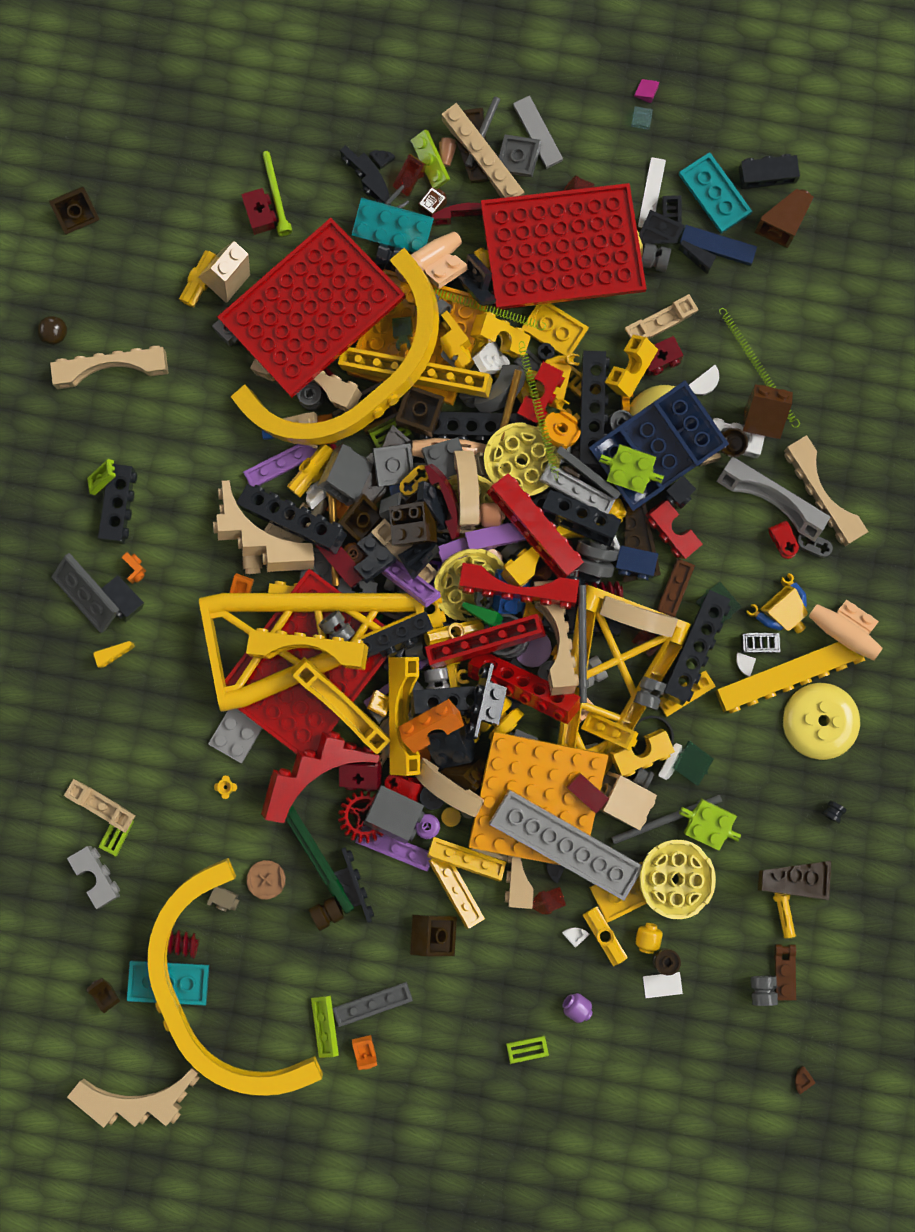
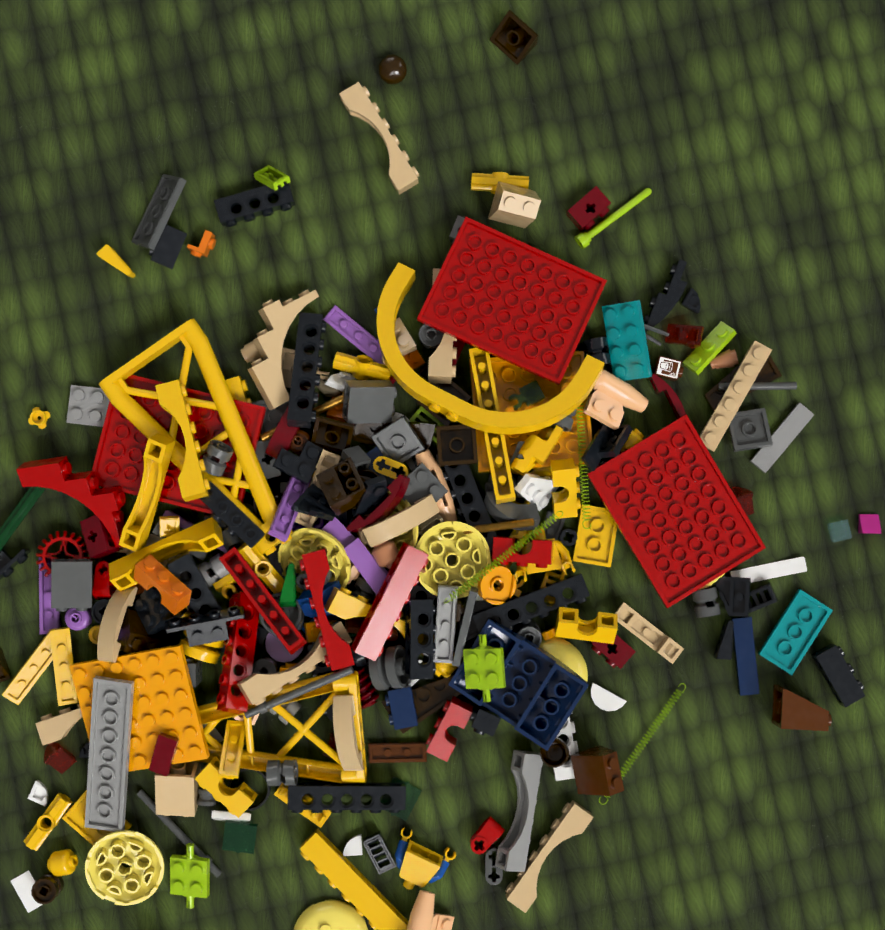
camera: 65 degrees right, 5 degrees up
orange bracket [230,573,254,593] -> none

